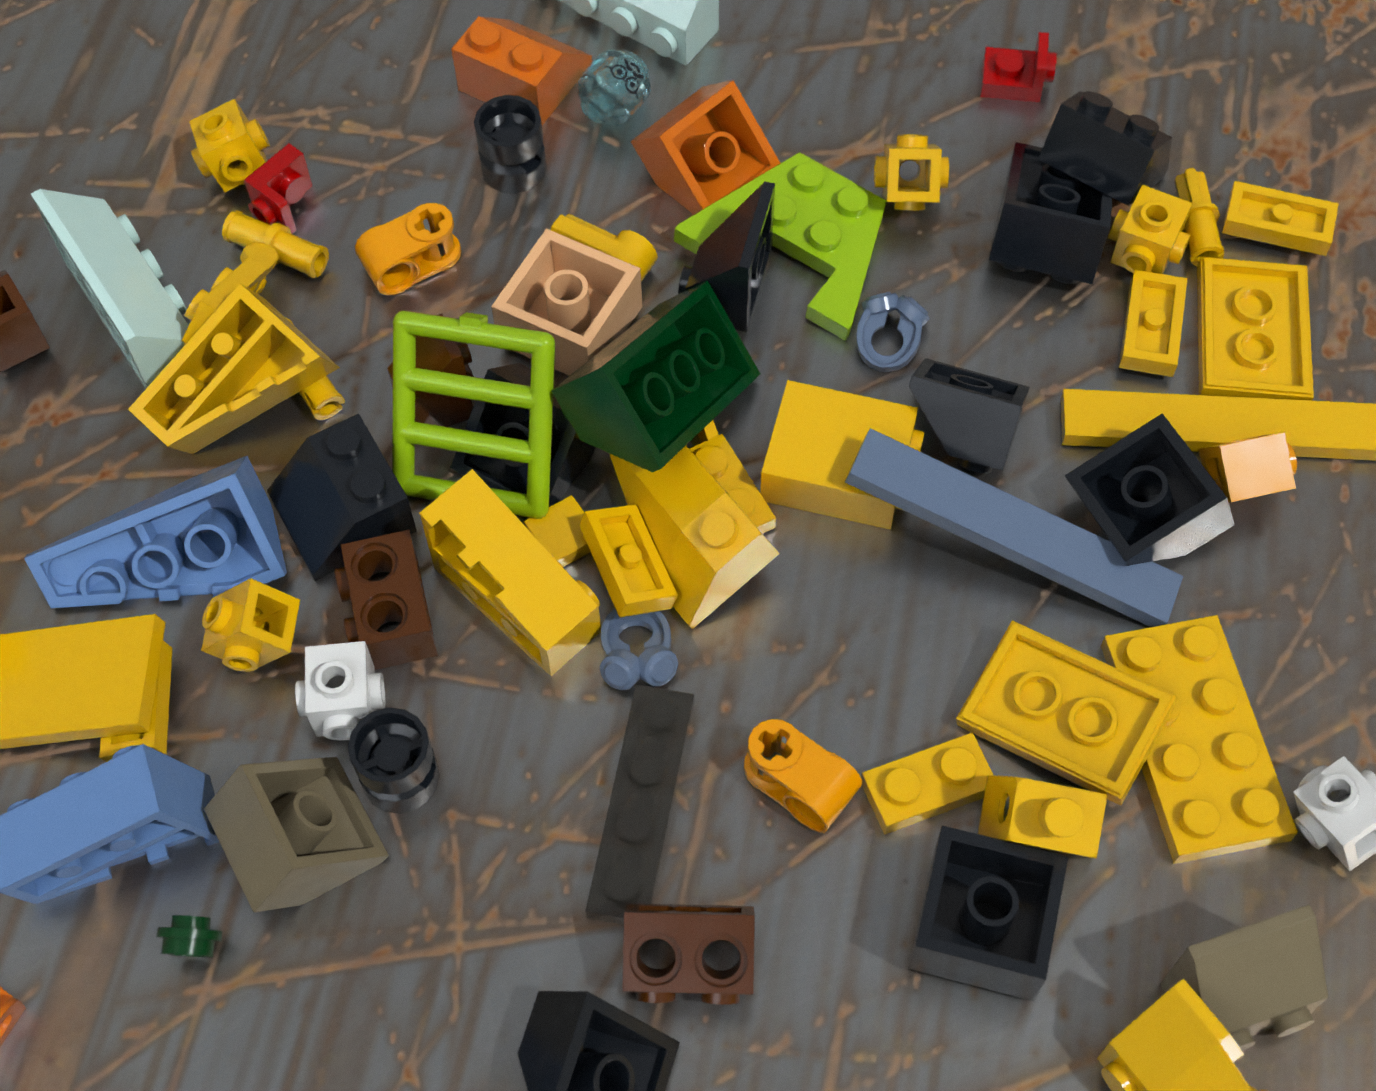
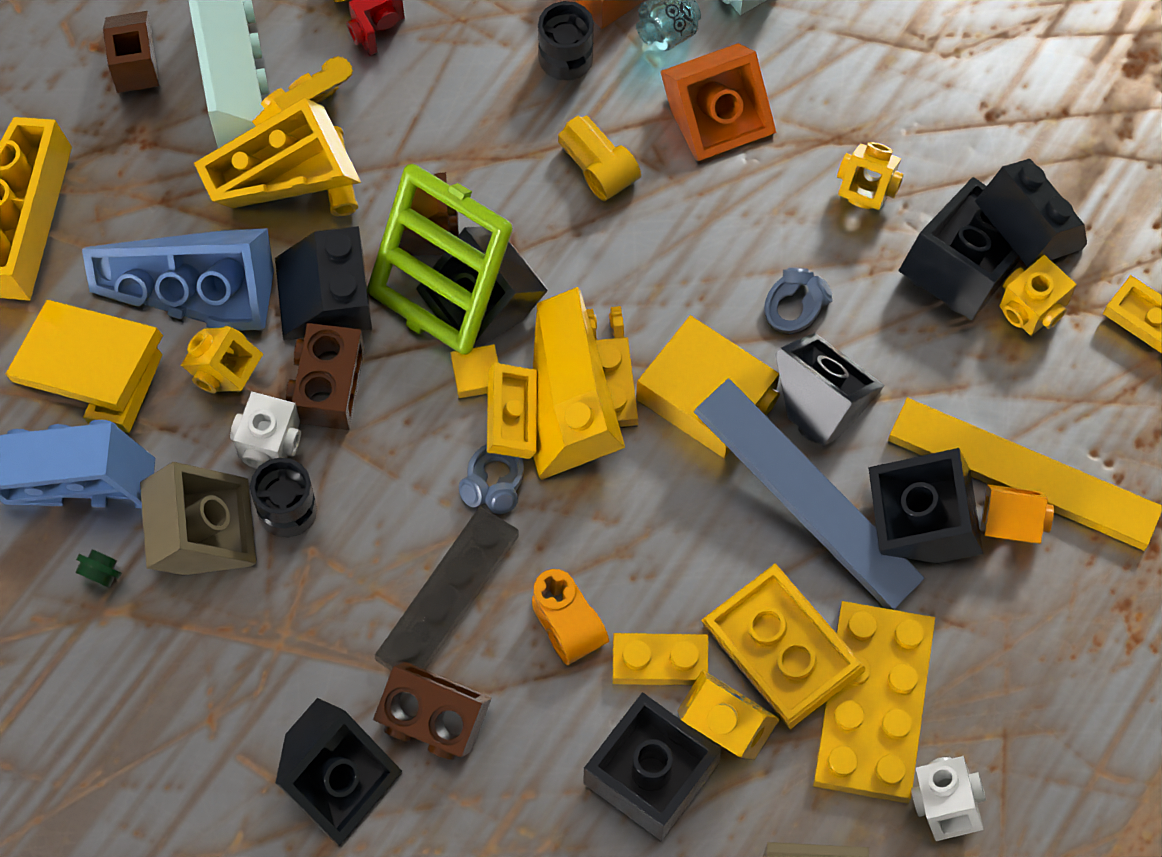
camera: 20 degrees right, 5 degrees up
yellow pin [222,210,329,279] -> none
light orange piece [355,203,461,295] -> none
yellow wedge [419,469,601,677] -> none
light nougat brick [491,228,642,376] -> none
dark green slope [552,280,761,472] -> none
lime wing [674,152,886,341] -> none
black slope [678,182,775,332] -> none
red bracket [980,32,1057,103] -> none
yellow plate [1119,270,1188,377] -> none
yellow axle [1174,168,1225,266] -> none
yellow tile [1197,257,1314,401] -> none

